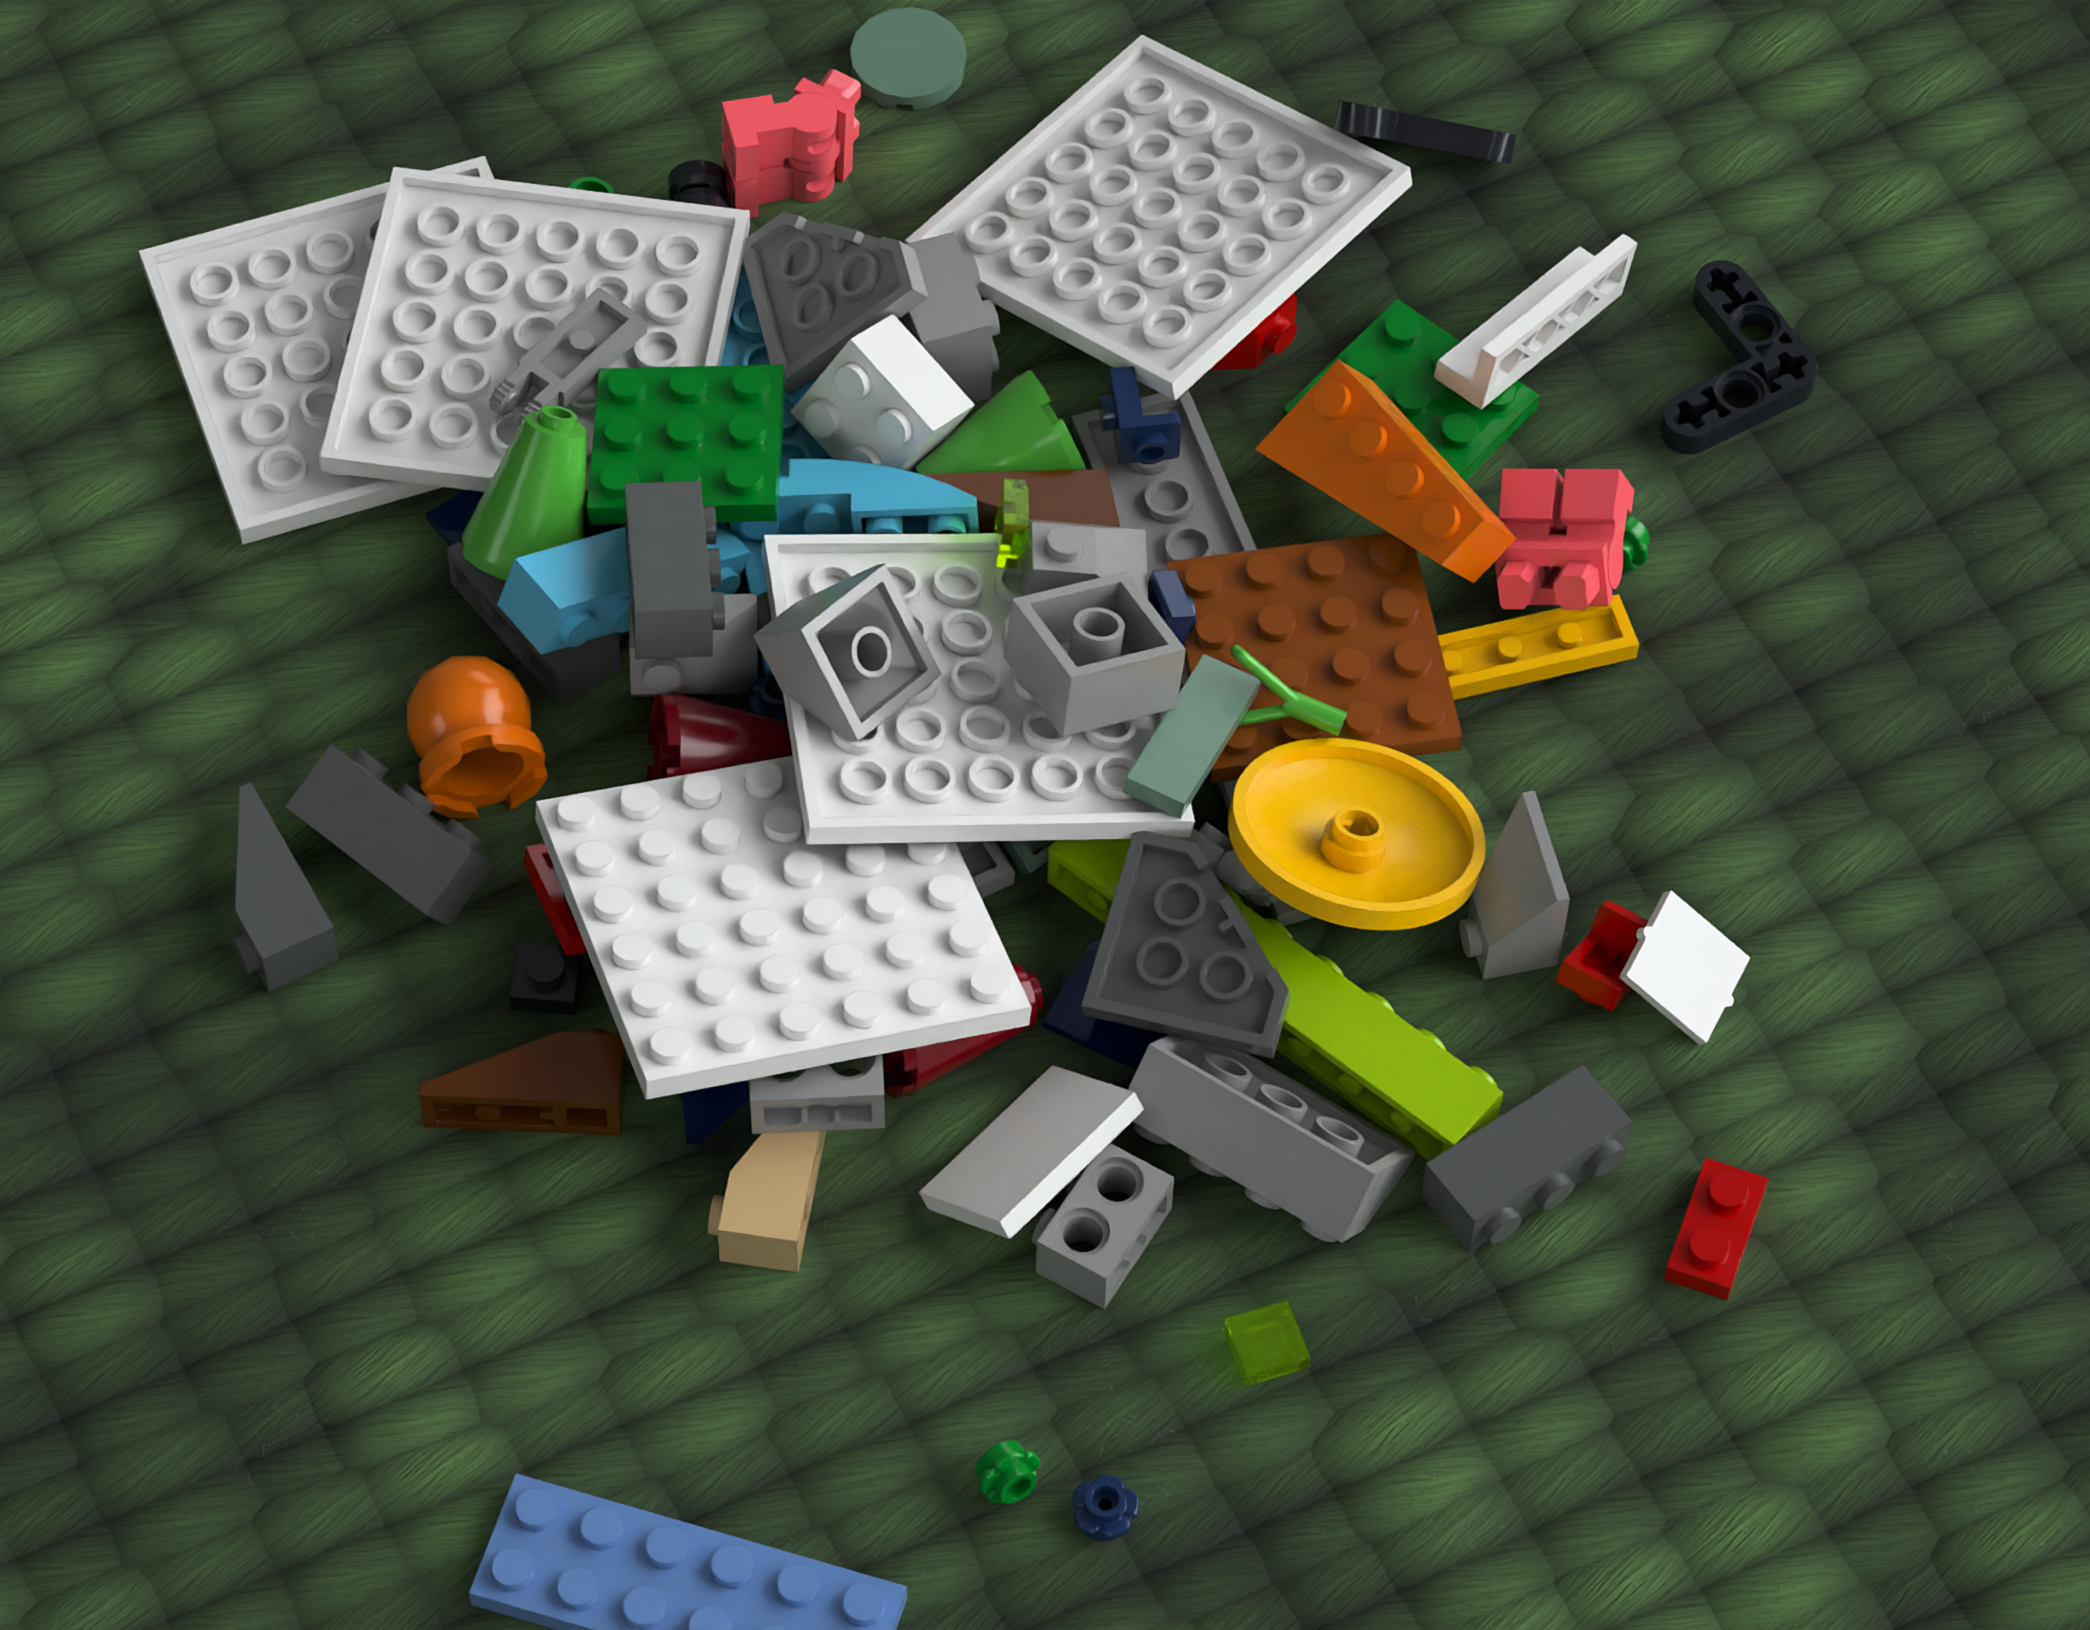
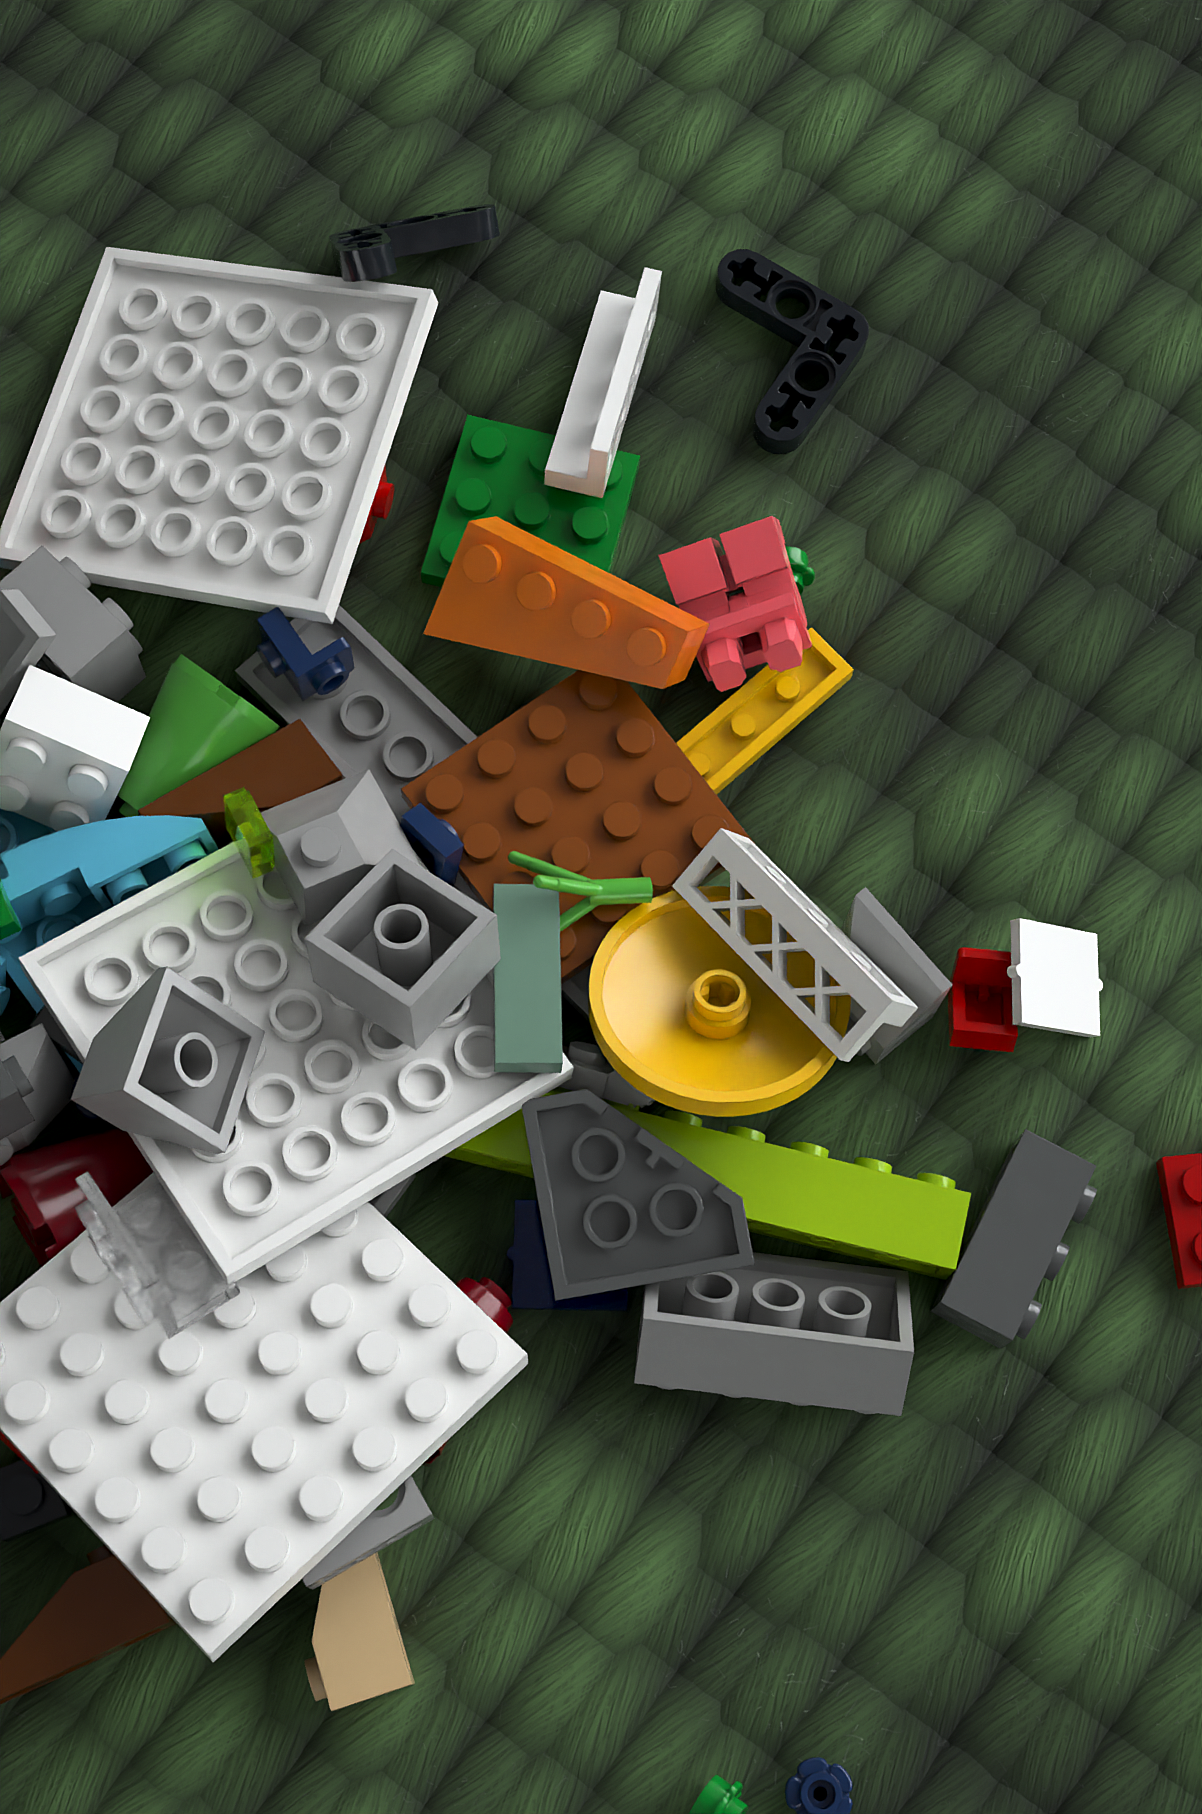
camera: 30 degrees left, 15 degrees up
white tile [919,1065,1144,1239] -> none
light grey brick [1032,1143,1174,1310] -> none
clear neon green tile [1223,1300,1310,1386] -> none
none -> clear bracket [74,1171,241,1339]
none -> white fence [672,828,918,1062]

